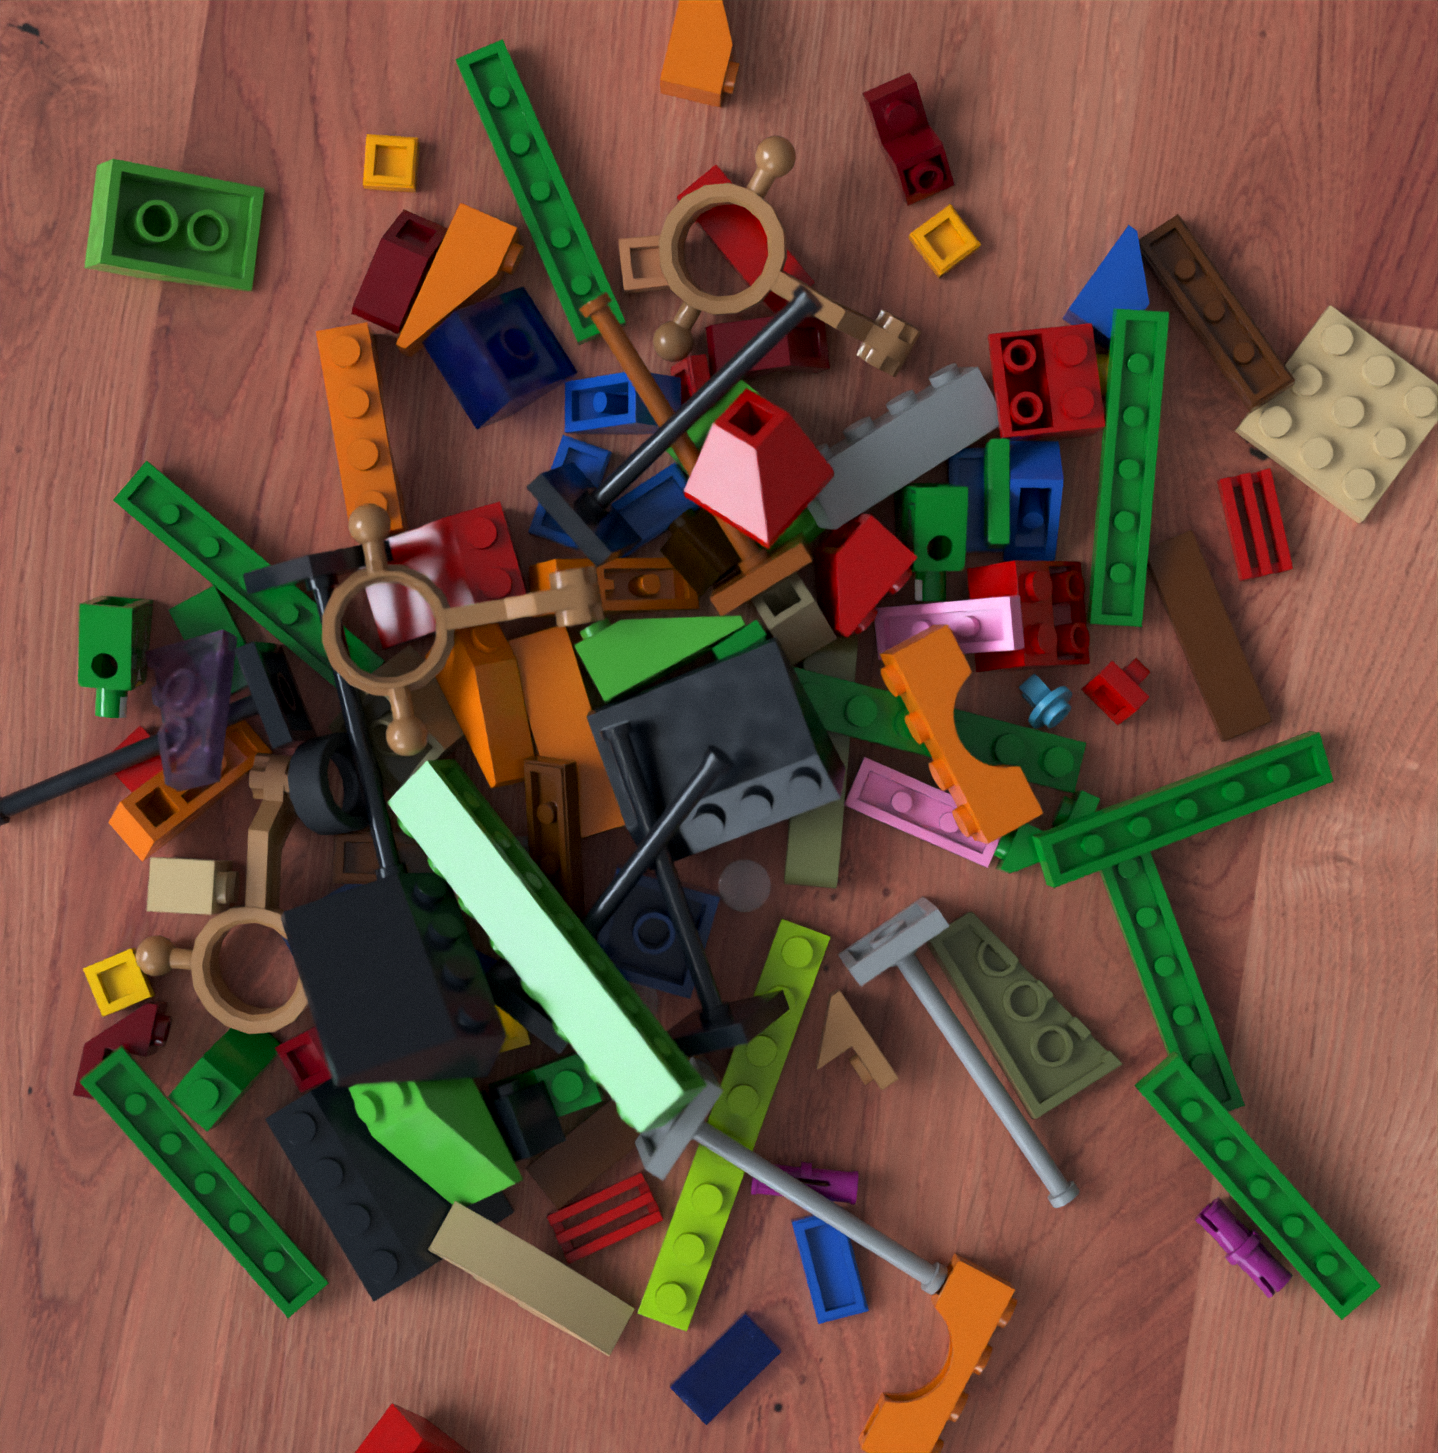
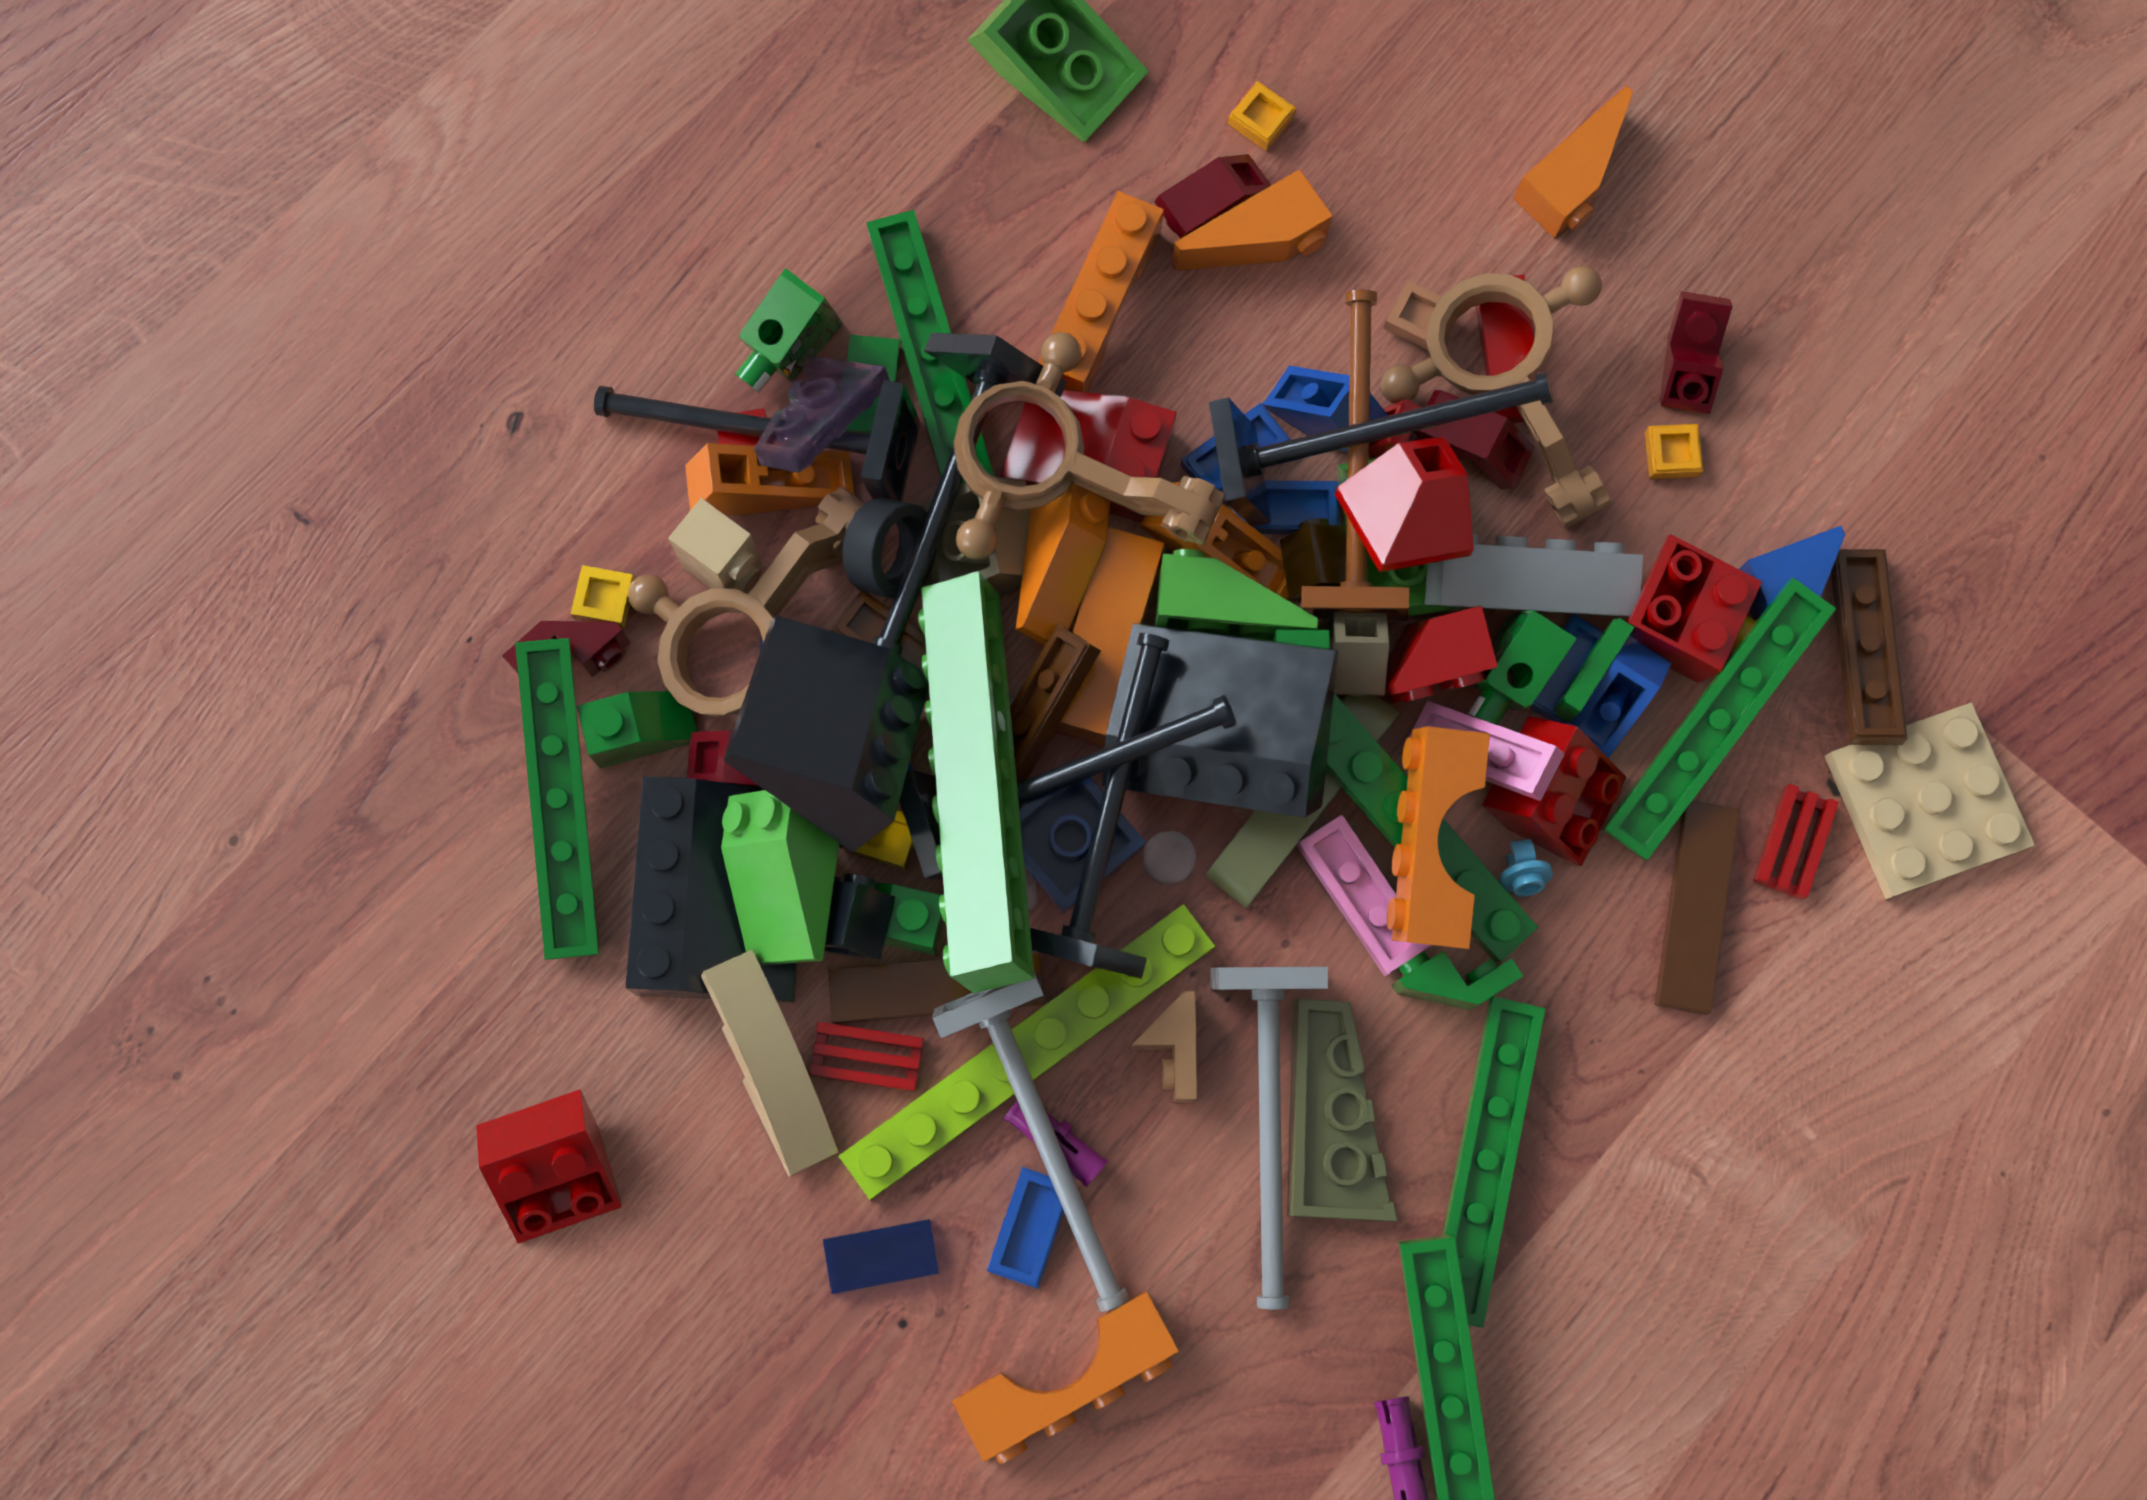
camera: 30 degrees right, 10 degrees down
clear blue slope [422,286,578,430] -> none
green plate [455,39,626,346] -> none
green plate [1032,731,1334,888] -> none
red tile [1081,658,1151,726] -> none

